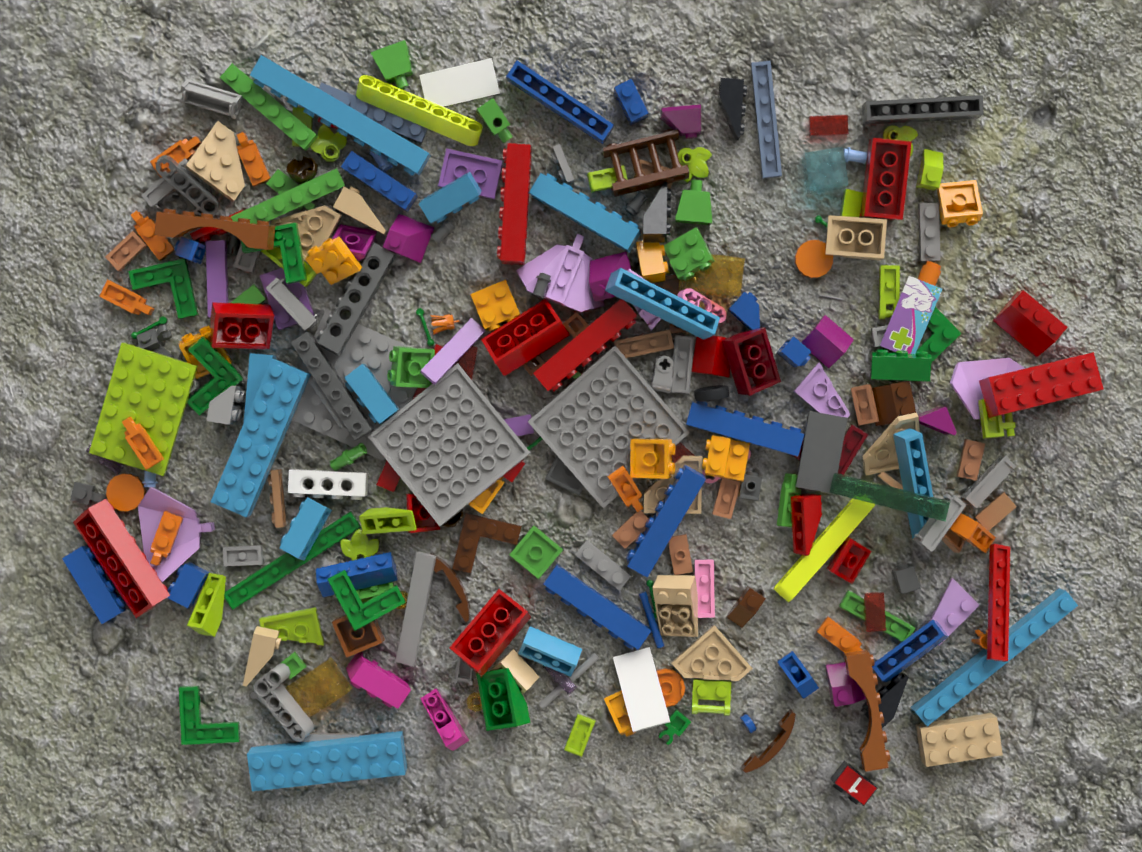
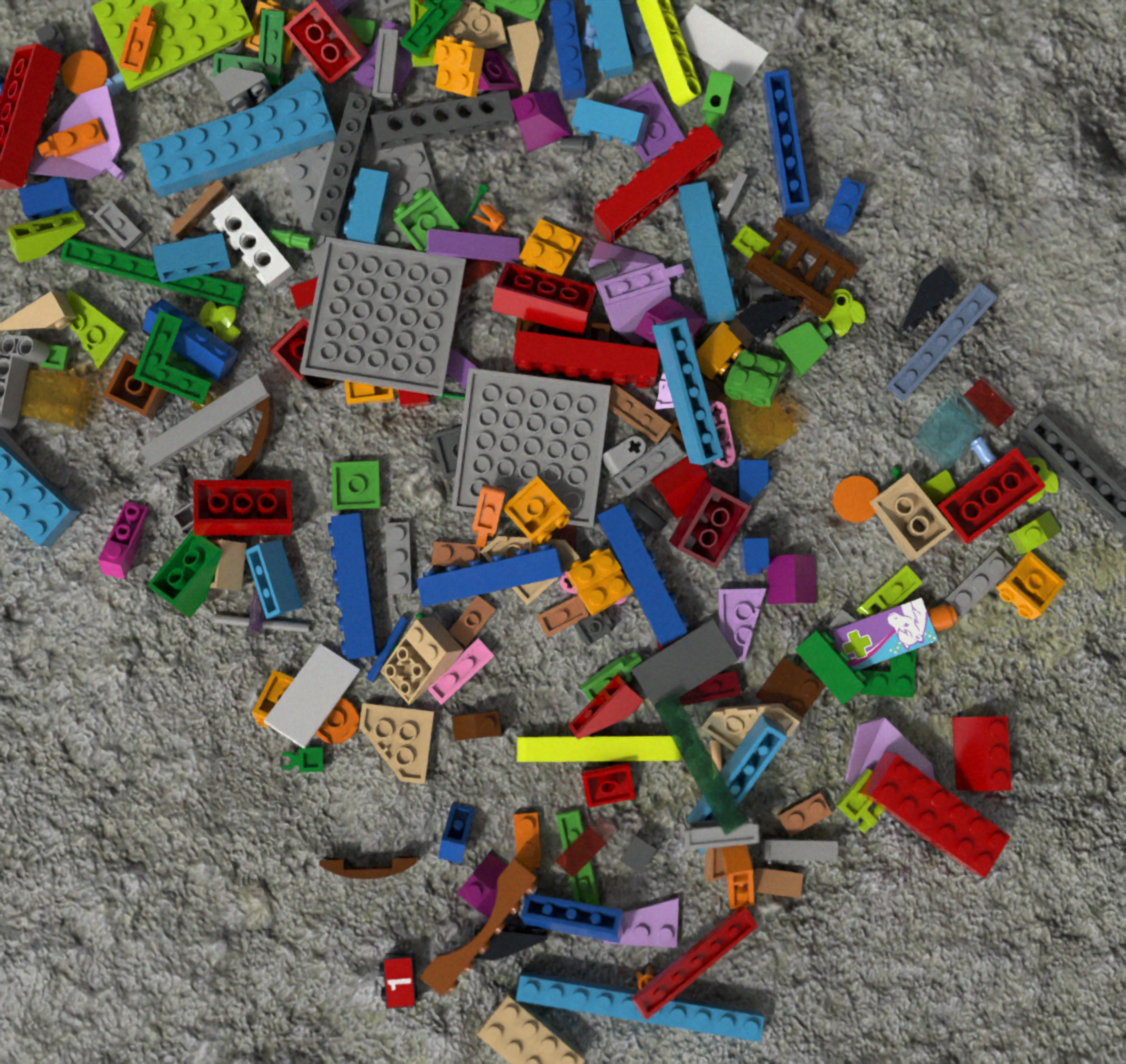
camera: 55 degrees right, 5 degrees down
dark pink wedge [346,651,411,709] -> none
lime slope [359,507,417,534] -> none
reddish brown plate [453,513,522,573] -> none
clear yellow plate [467,692,482,712] -> none
lime plate [564,714,596,757] -> none
magenta slope [660,104,701,139] -> none
lime plate [691,679,732,716] -> none
blue tile [740,714,757,734] -> none
nougat plate [851,384,879,426] -> none
magenta slope [918,407,957,436] -> none

